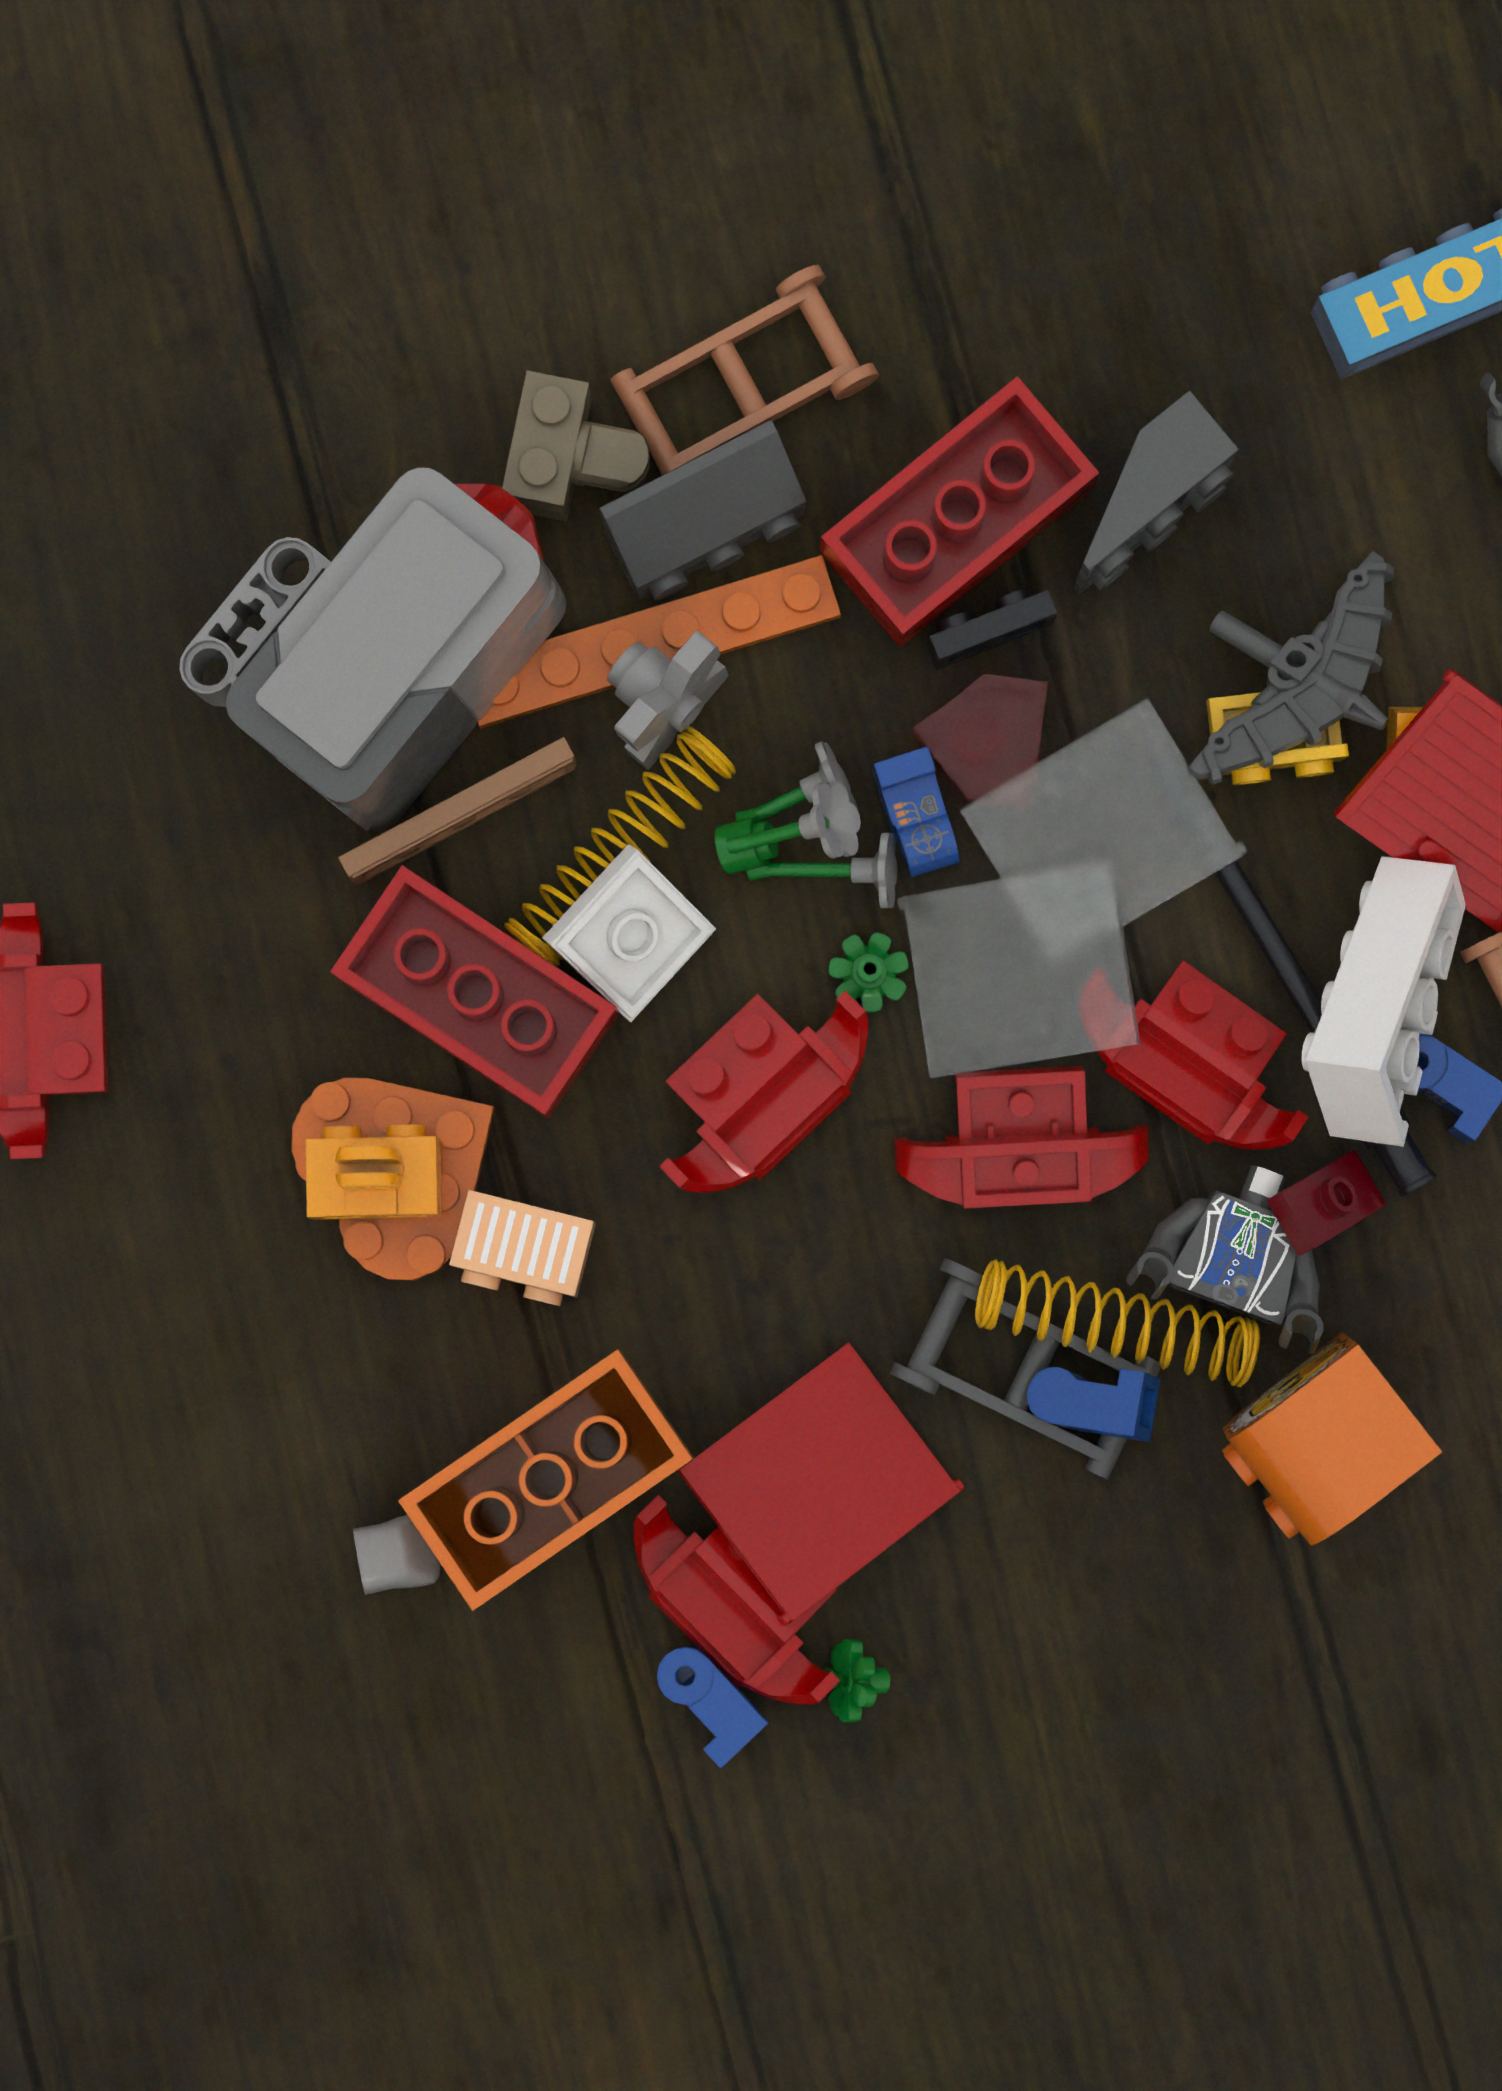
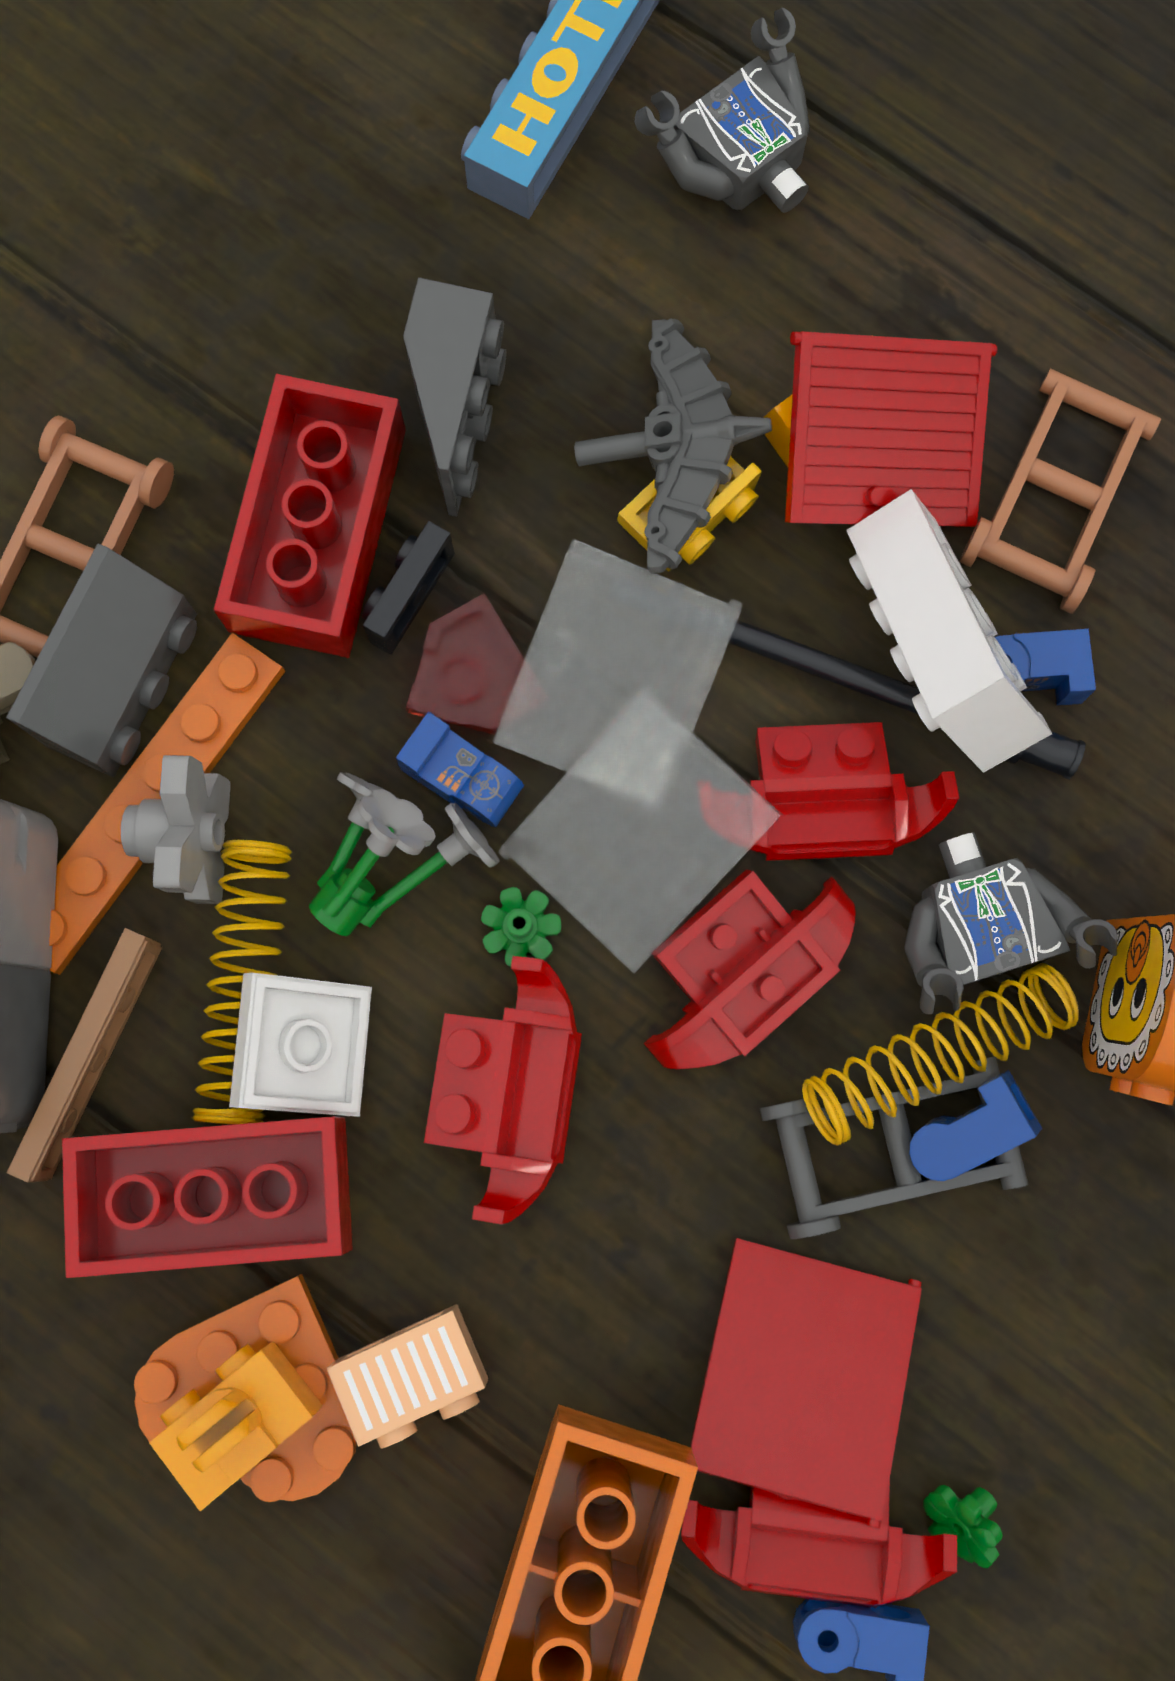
camera: 40 degrees left, 5 degrees down
dark red plate [1267,1149,1386,1257] -> none

